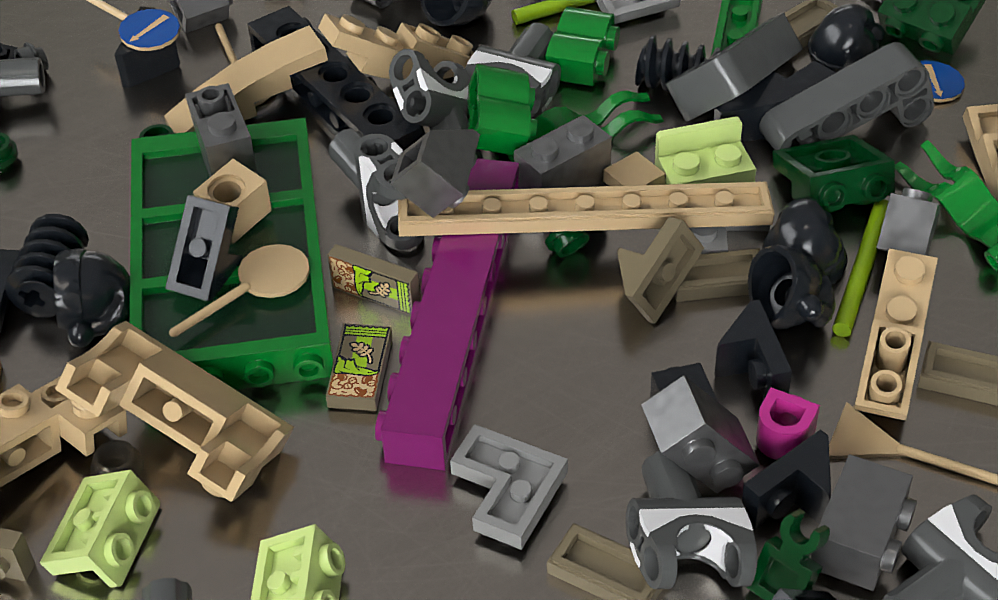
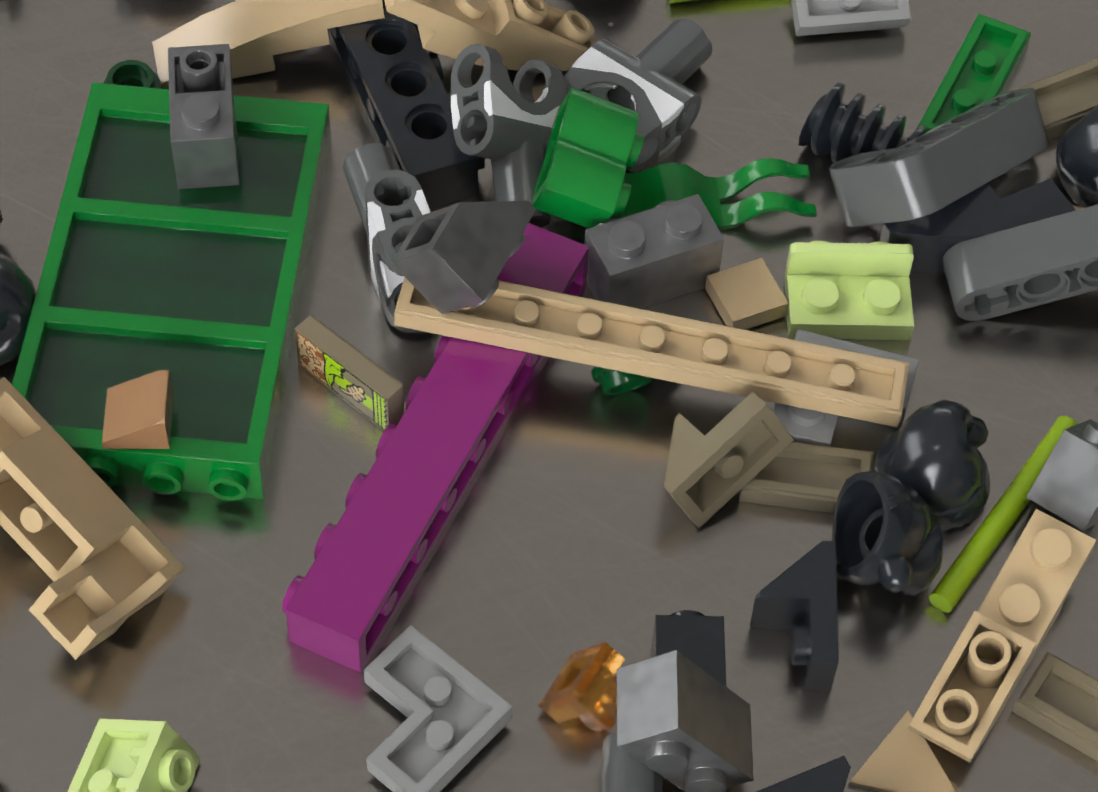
camera: 10 degrees right, 10 degrees up
slope [165,195,243,301] -> none
tan piece [169,244,310,337] -> none
tan brick [193,159,272,244] -> none
tile [326,323,393,411] -> none
green brick [545,7,620,86] -> none
dark pink plate [756,387,820,460] -> none
dark green plate [773,135,895,213] -> none
none -> medium nougat slope [102,370,174,449]
none -> clear orange tile [538,642,625,732]

